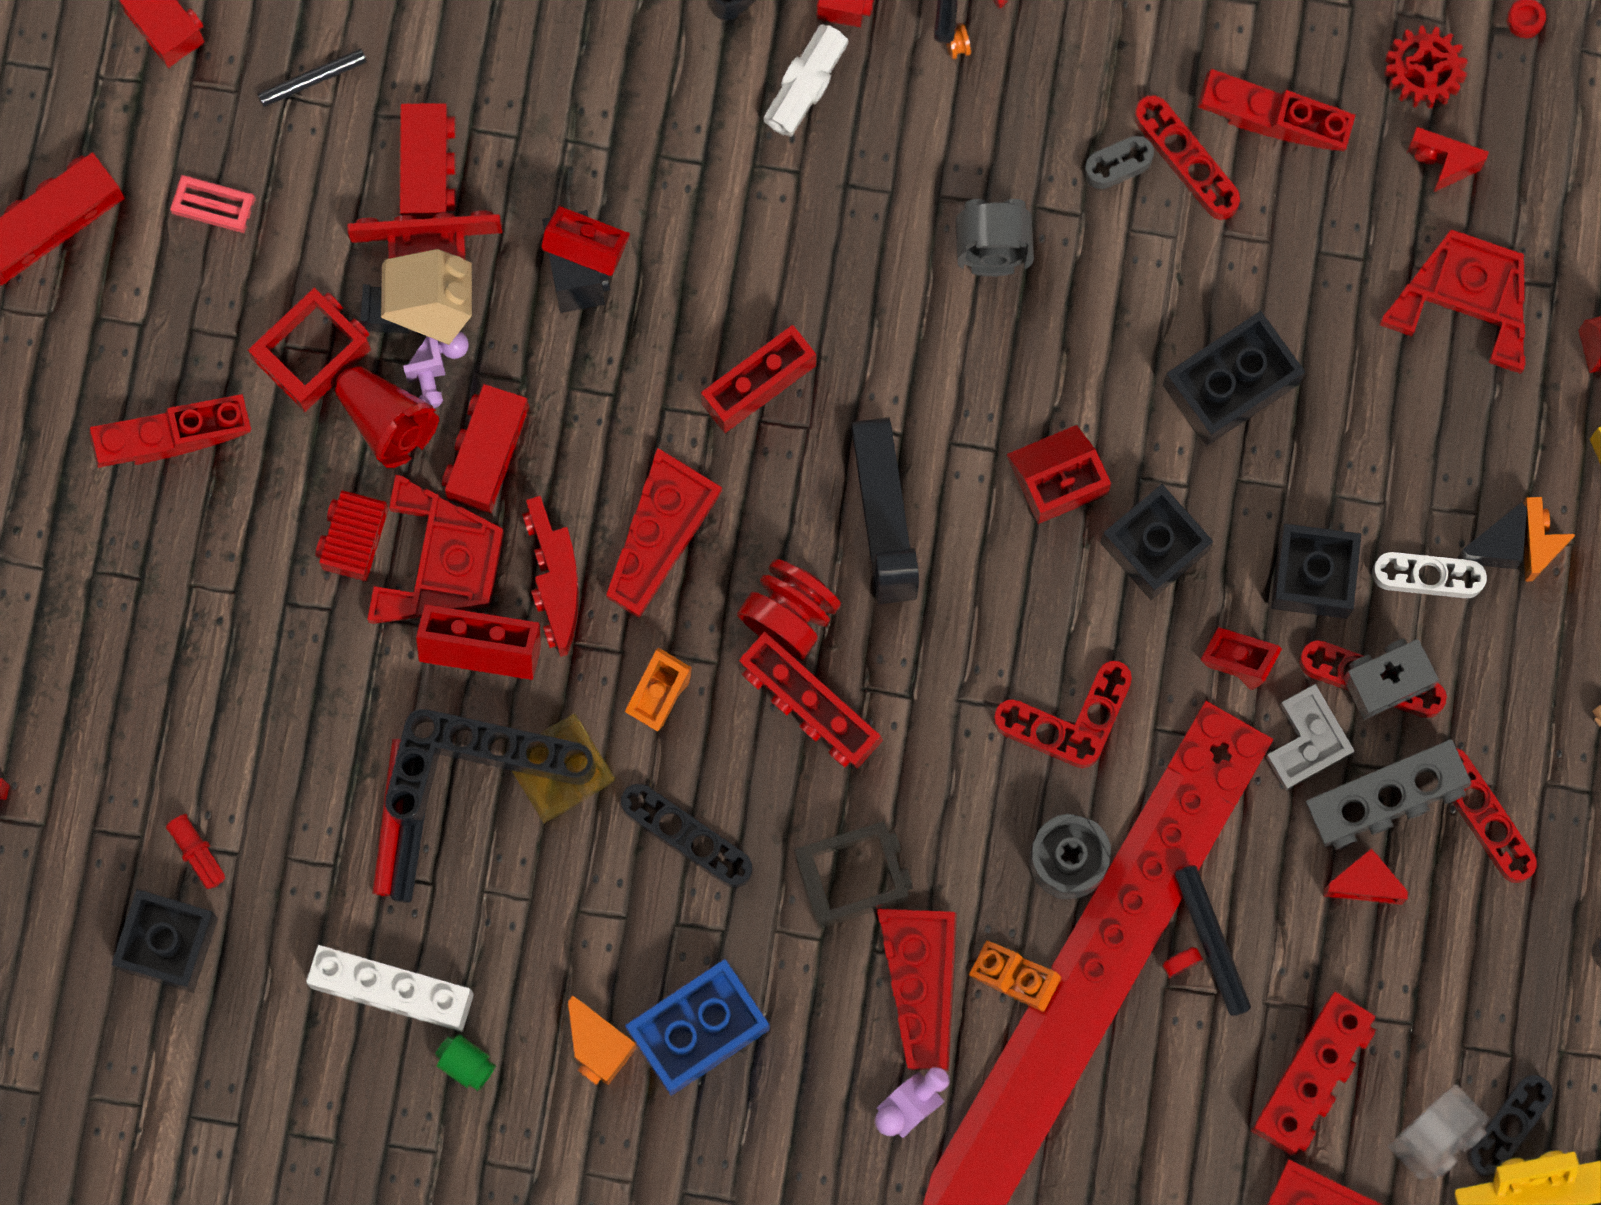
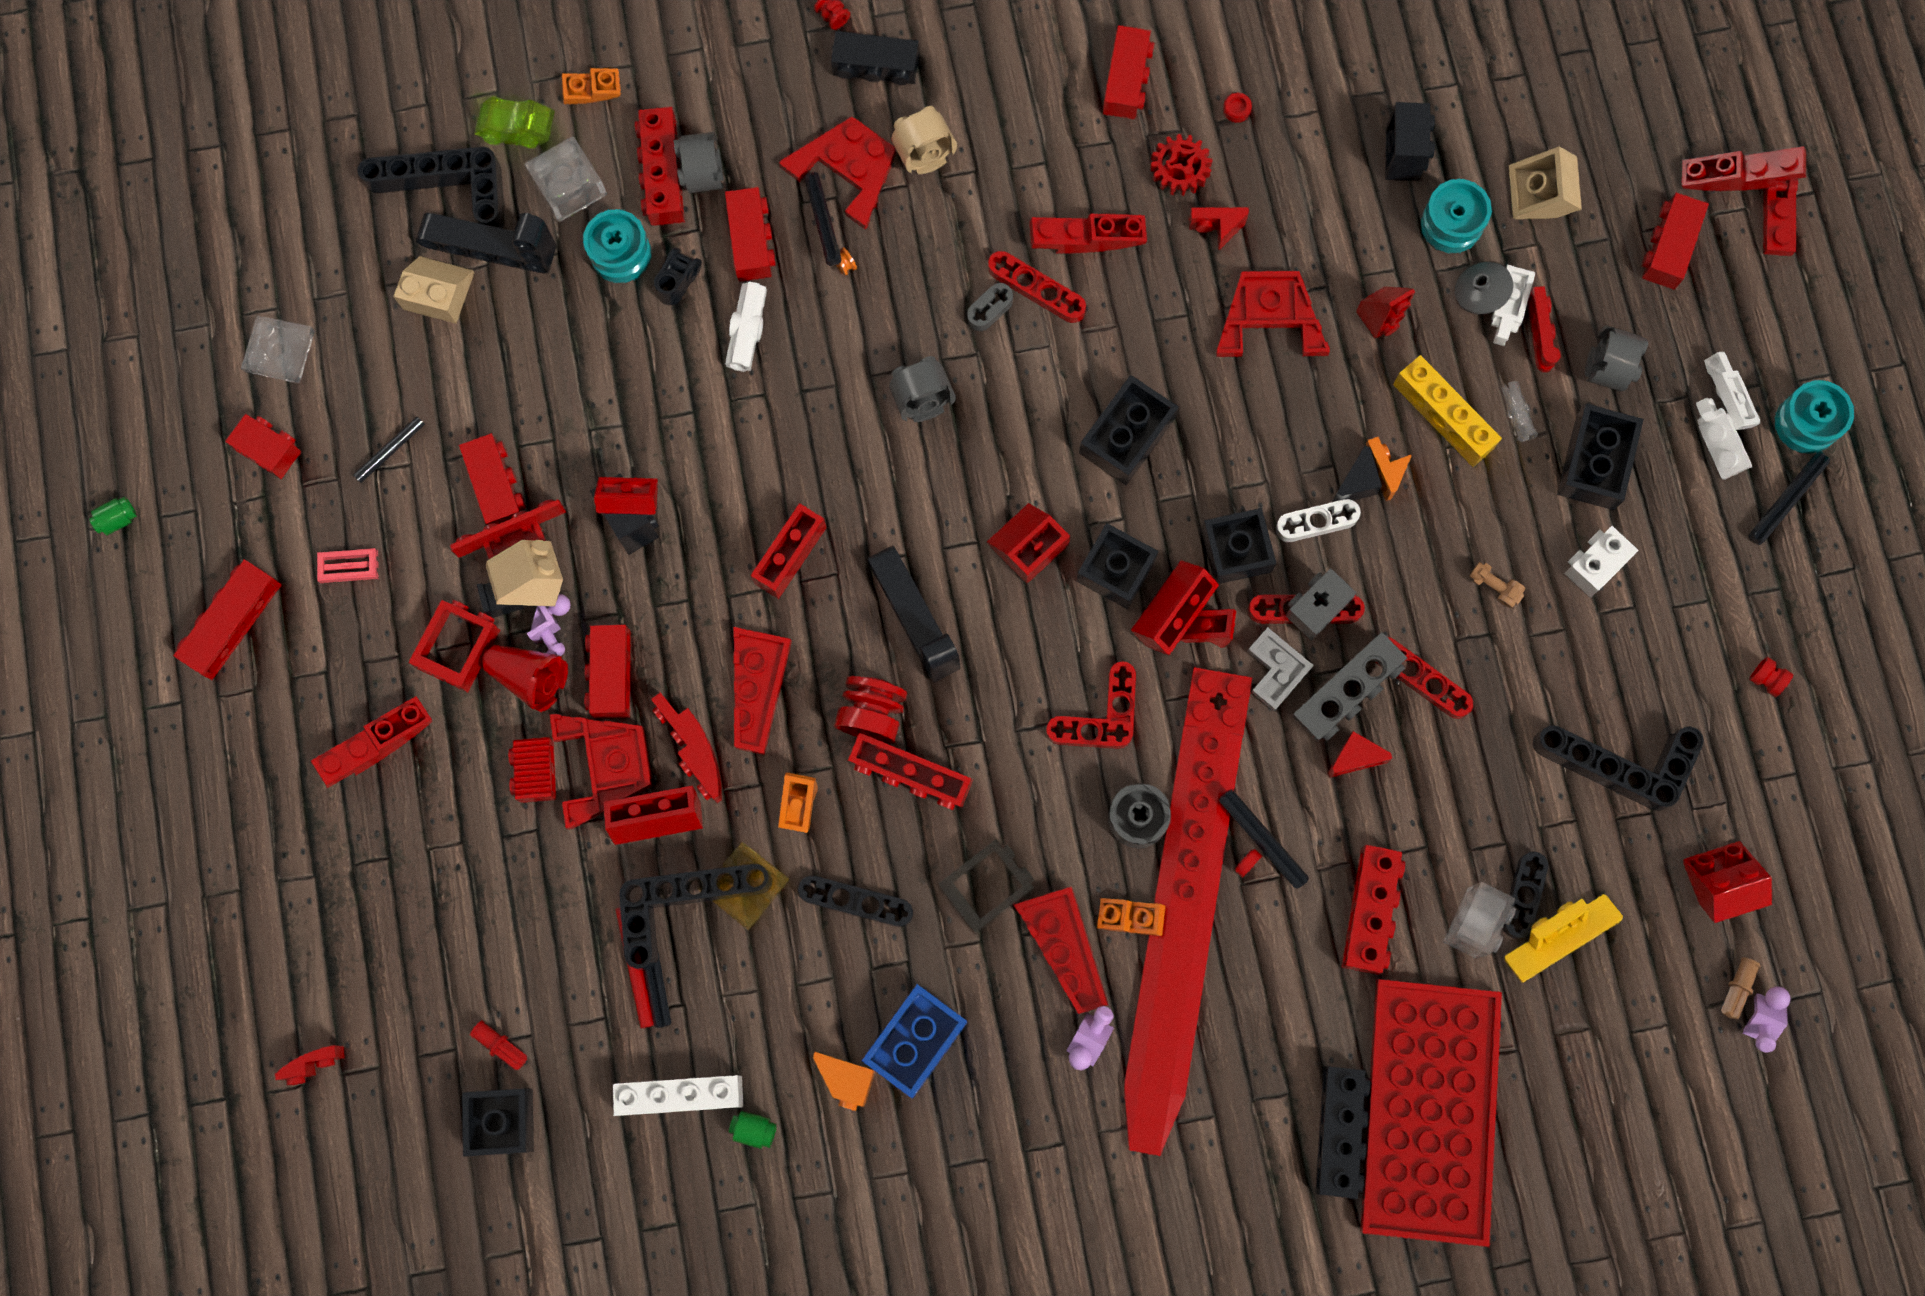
camera: 15 degrees left, 0 degrees up
none -> red brick [1131,560,1219,656]

